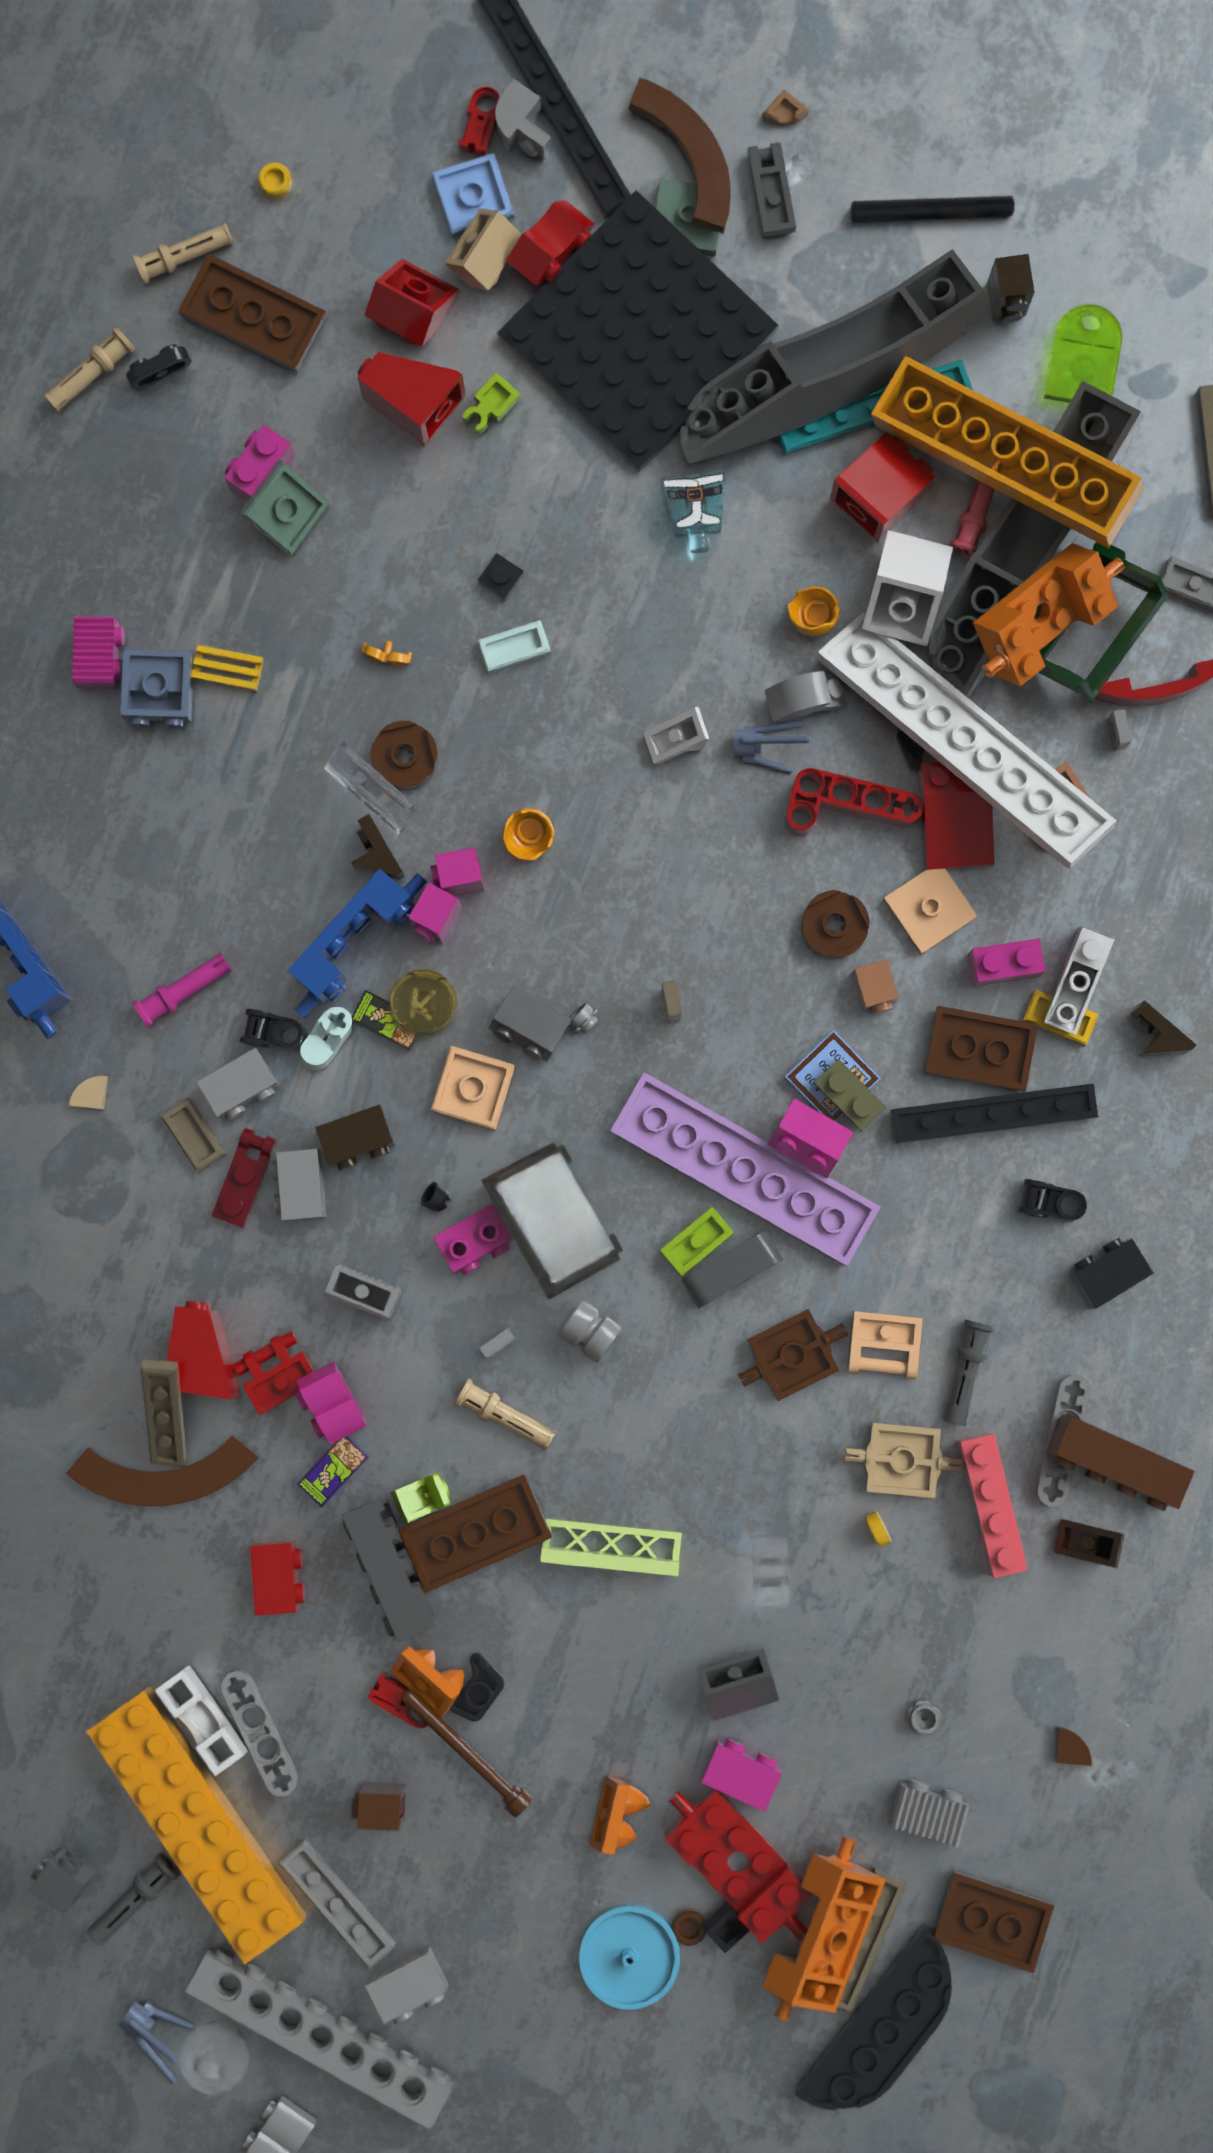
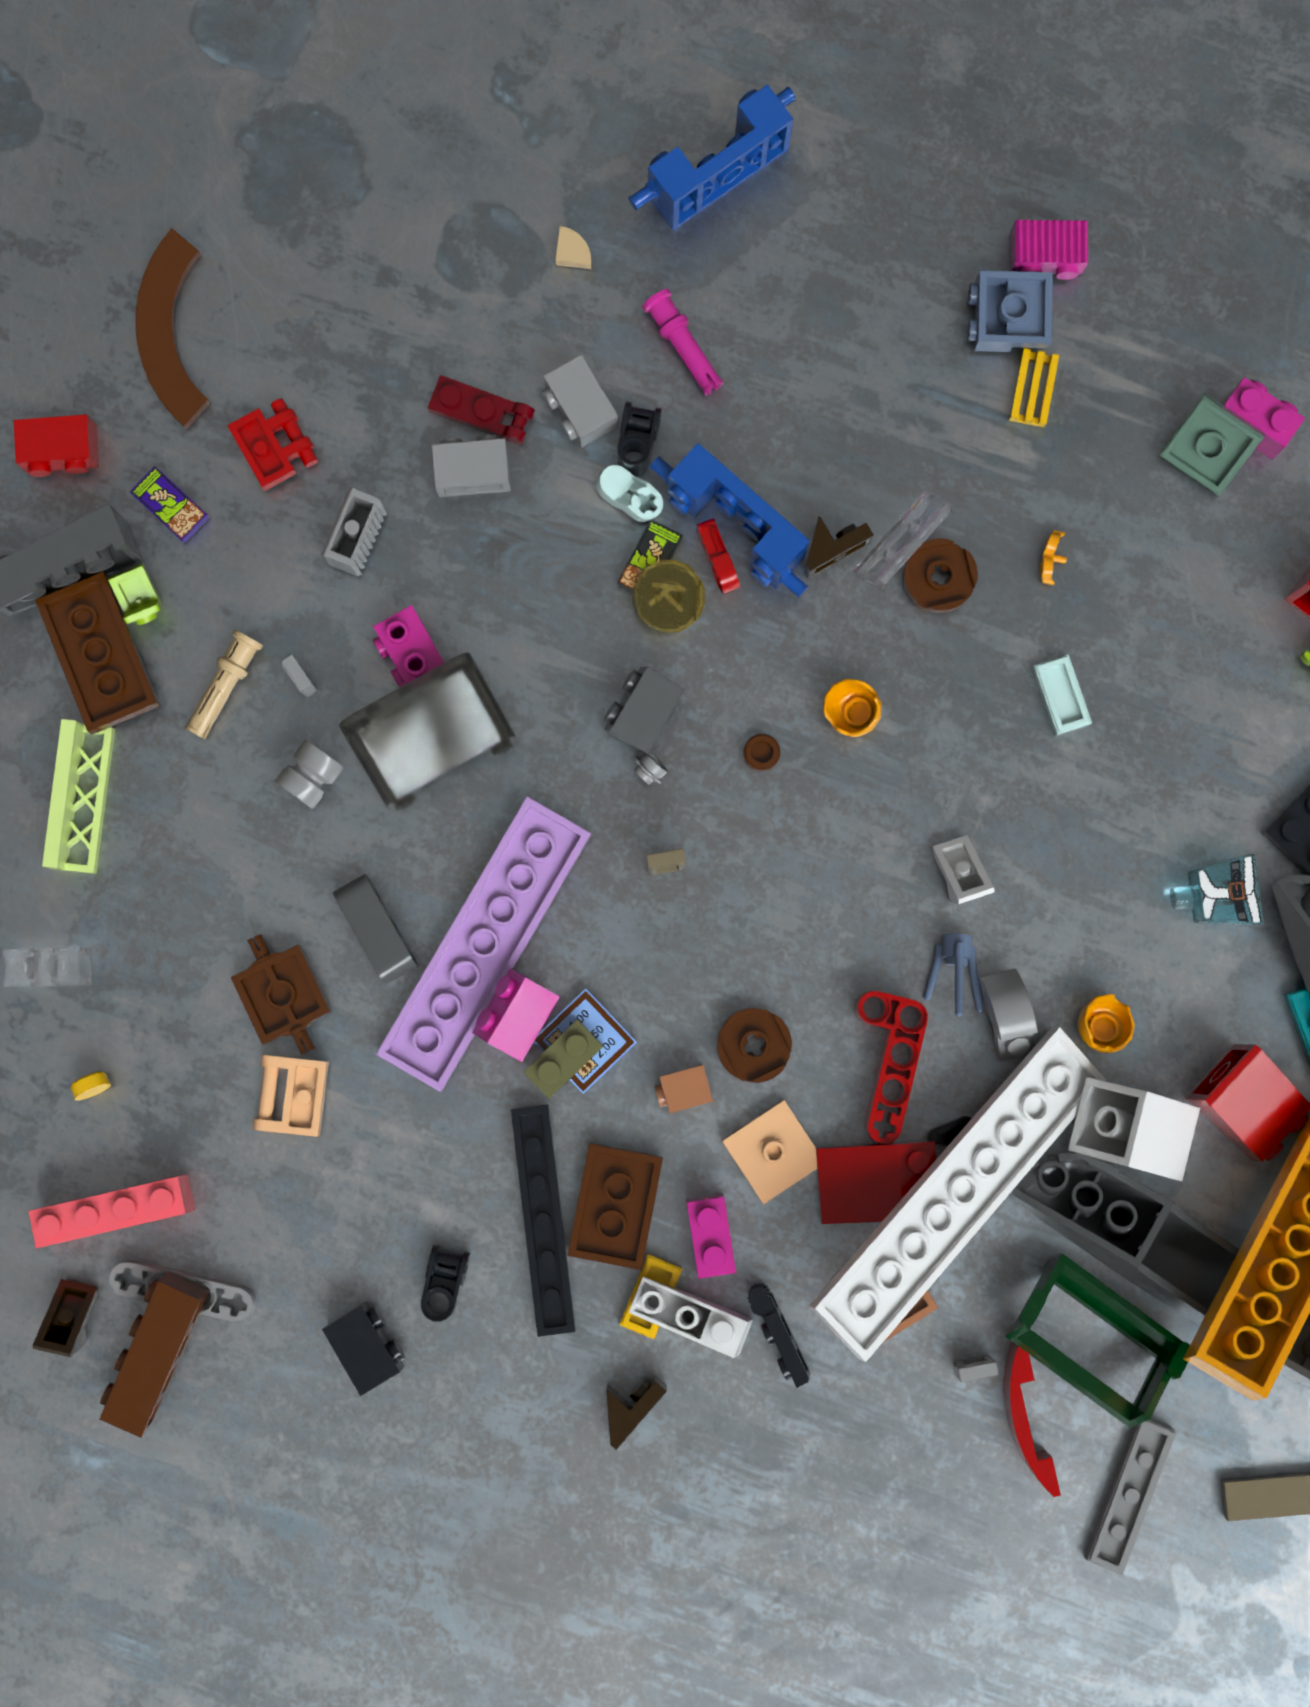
camera: 85 degrees right, 0 degrees up
dark tan tile [141,1359,187,1466] -> none
dark tan tile [160,1097,227,1173] -> none
red slope [166,1301,241,1400] -> none
dark pink brick [295,1361,367,1445] -> none
dark brown brick [315,1104,396,1171] -> none
dark pink brick [409,882,462,944] -> none
black hinge [421,1182,451,1212] -> none
dark pink brick [430,847,485,897] -> none
light nougat plate [431,1046,516,1130] -> none
black plate [478,553,524,601] -> none
lime plate [660,1207,734,1277] -> none
tan plate [844,1422,963,1498] -> none
dark grey pin [944,1319,995,1426] -> none
coral pin [949,480,995,558] -> none
orange brick [973,543,1125,686] -> none
none -> red piece [696,518,740,594]
none -> reddish brown tile [743,734,781,772]
none -> black hinge [747,1282,811,1388]

